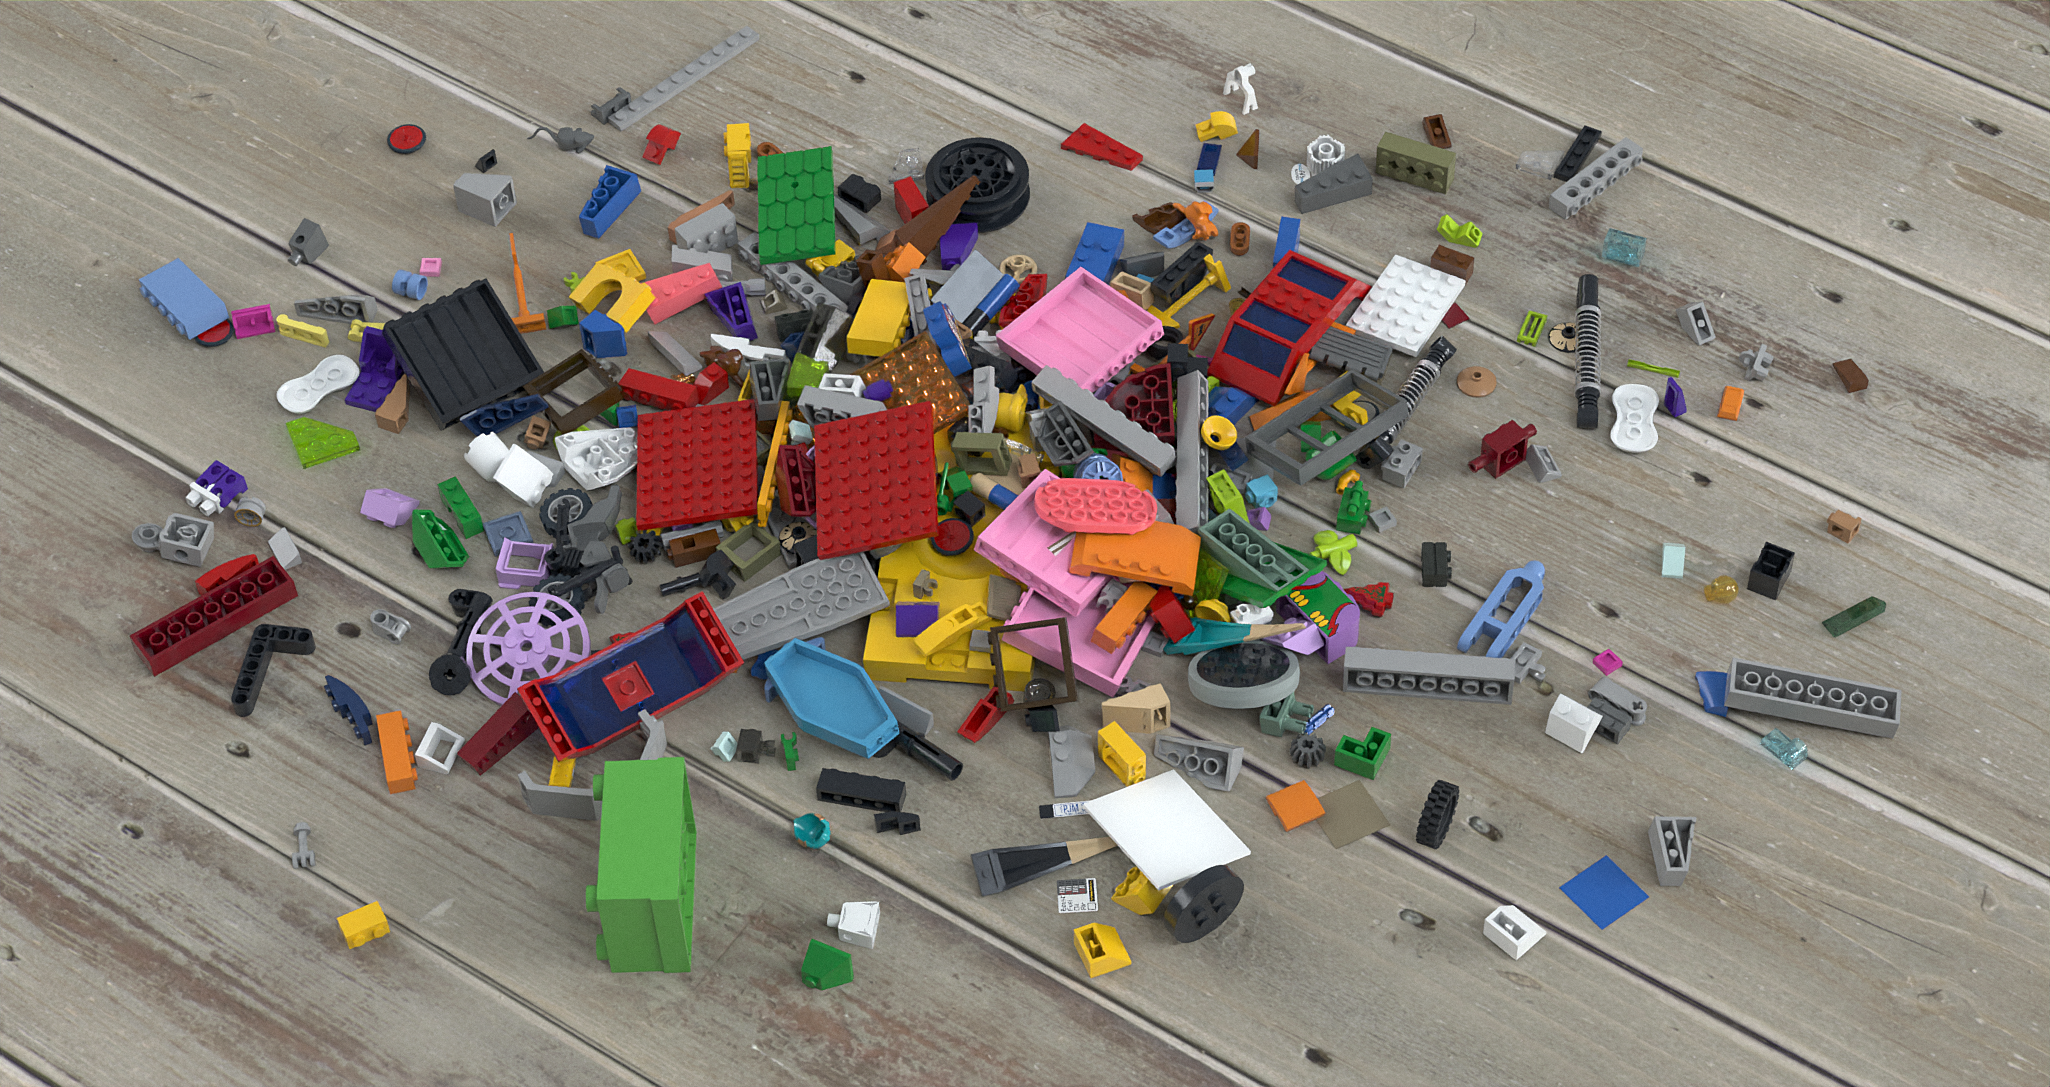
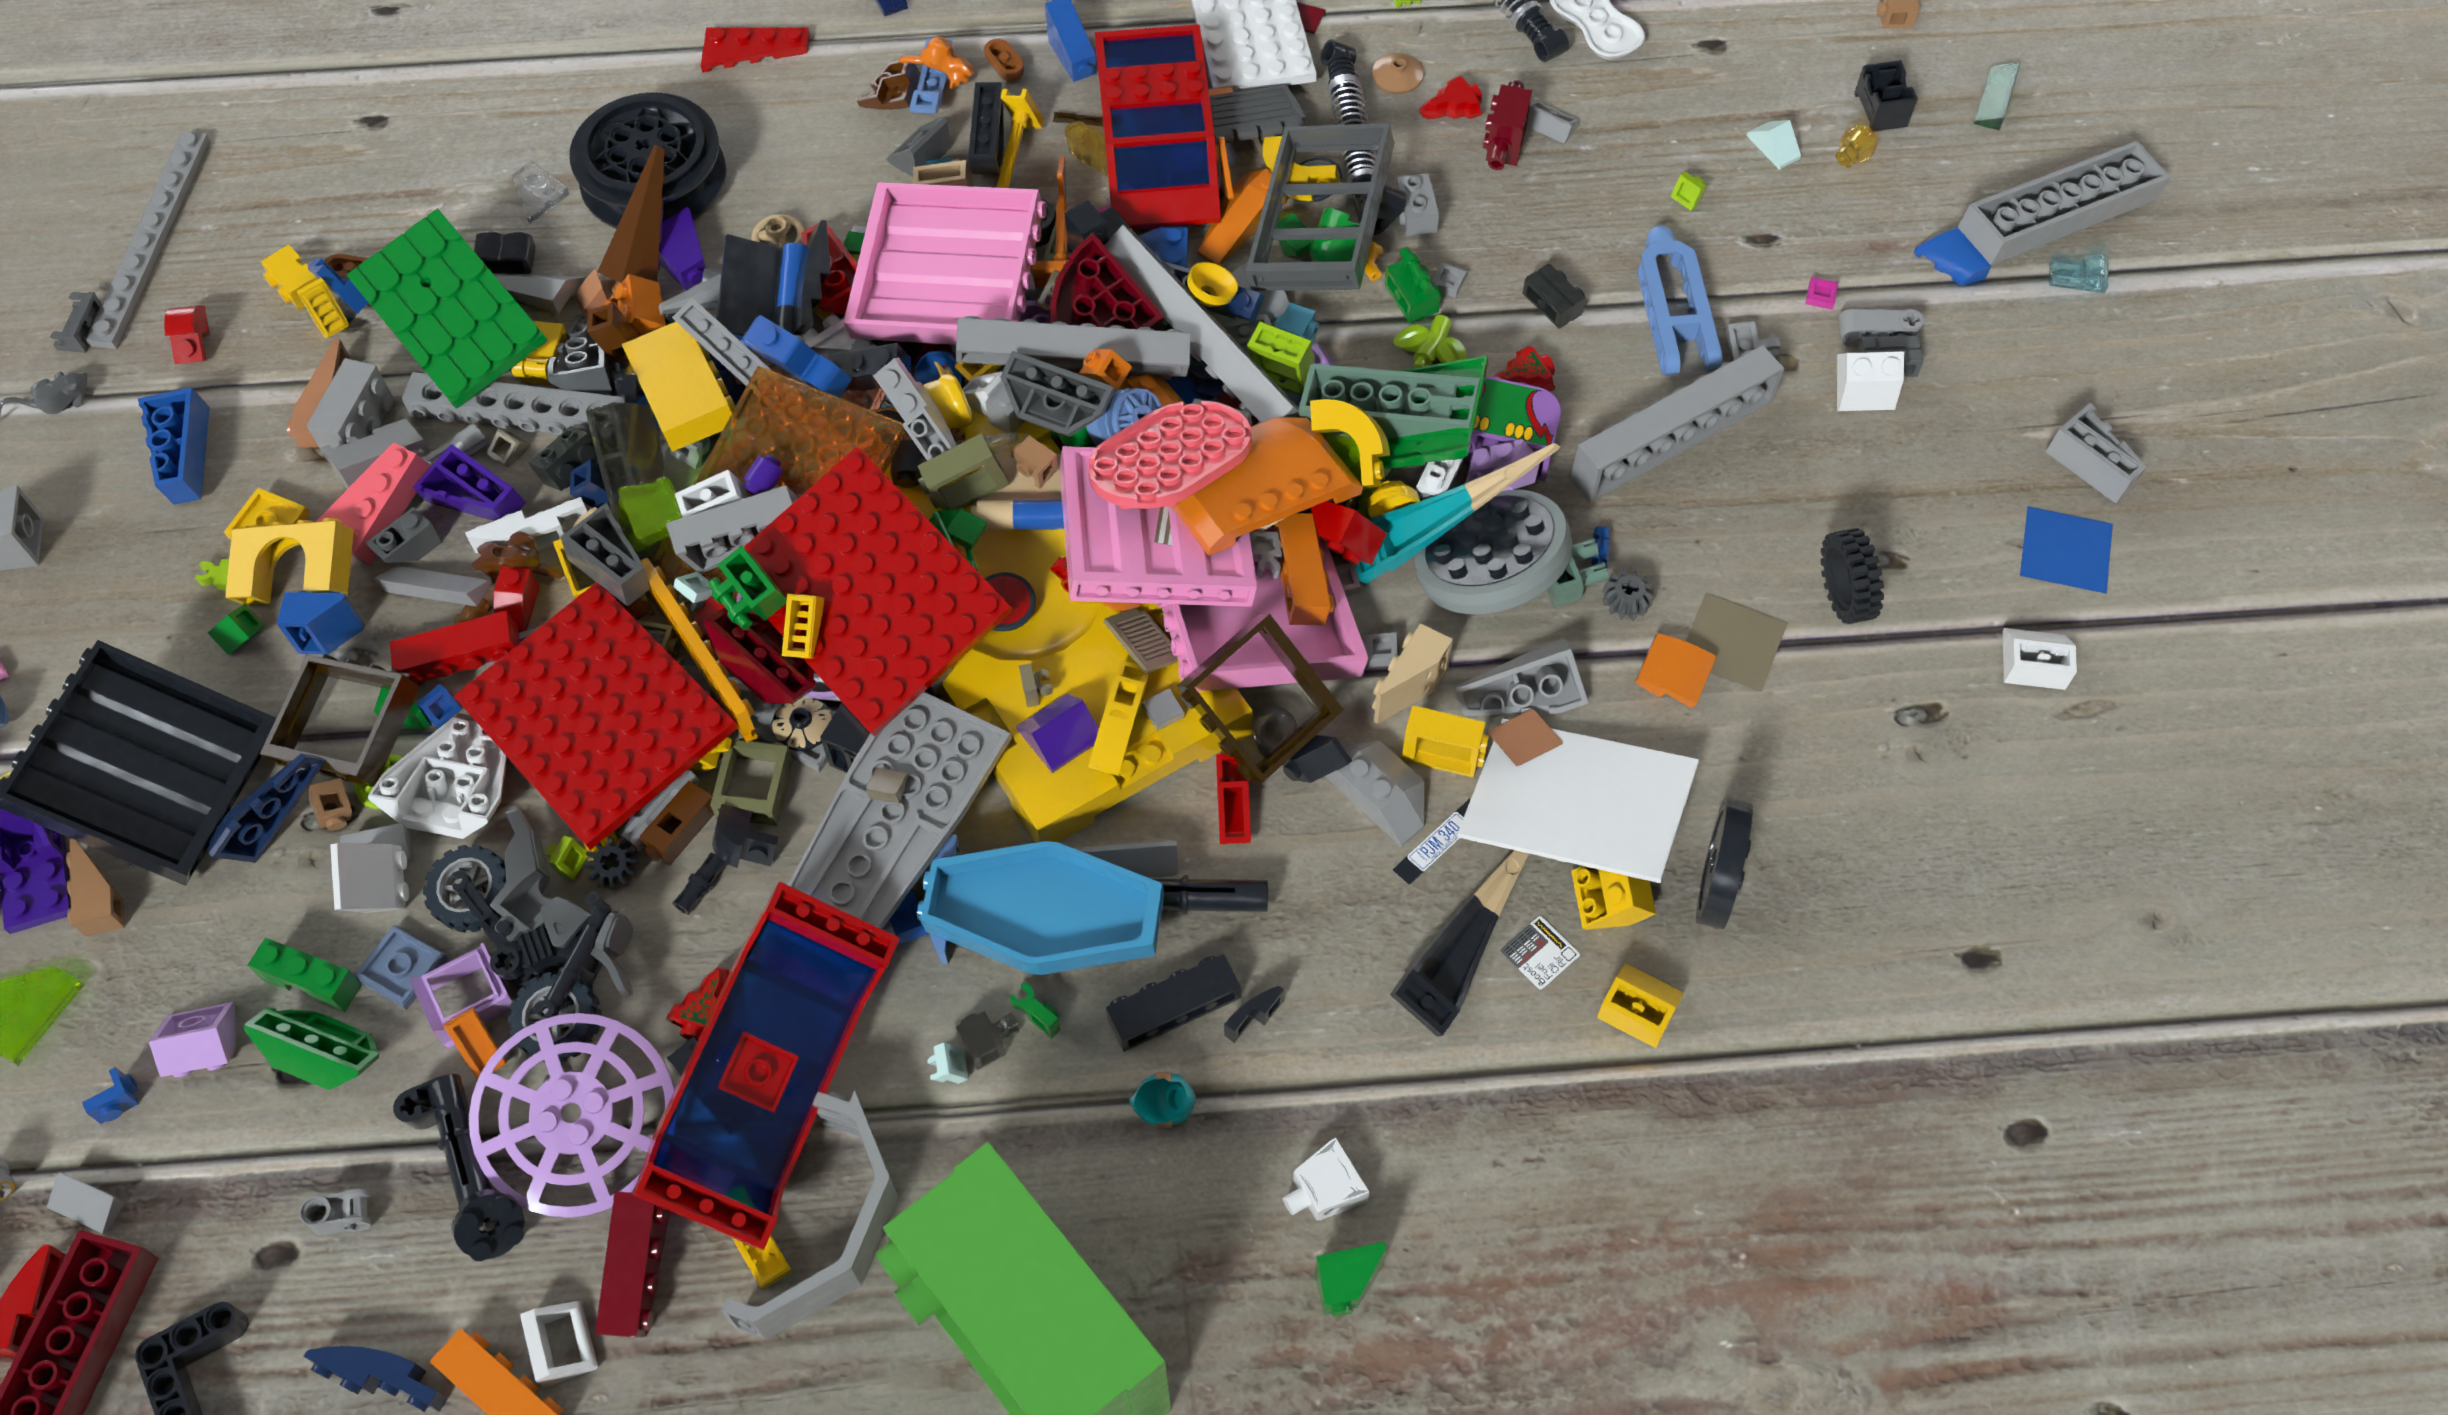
camera: 40 degrees left, 10 degrees up
white cylinder [464,432,509,482] -> none
orange piece [509,233,546,334] -> none
red brick [893,176,929,224] -> none
black brick [953,491,986,527] -> none
blue brick [1065,222,1124,285] -> none
piece [1194,170,1214,193] -> none
green brick [1334,727,1391,780] -> none
none -> blue bracket [82,1067,139,1124]
none -> blue slope [308,258,368,313]
none -> dark grey slope [366,507,442,563]
none -> orange tile [443,1007,508,1081]
none -> green brick [708,545,787,630]
none -> yellow slope [782,594,824,659]
none -> black slope [793,220,831,335]
none -> dark tan slope [866,768,908,804]
none -> orange brick [1079,349,1132,391]
none -> yellow arch [1310,399,1390,488]
none -> red rock [1419,76,1482,119]
none -> nougat sticker [1487,709,1563,766]
none -> lime tile [1670,172,1707,211]

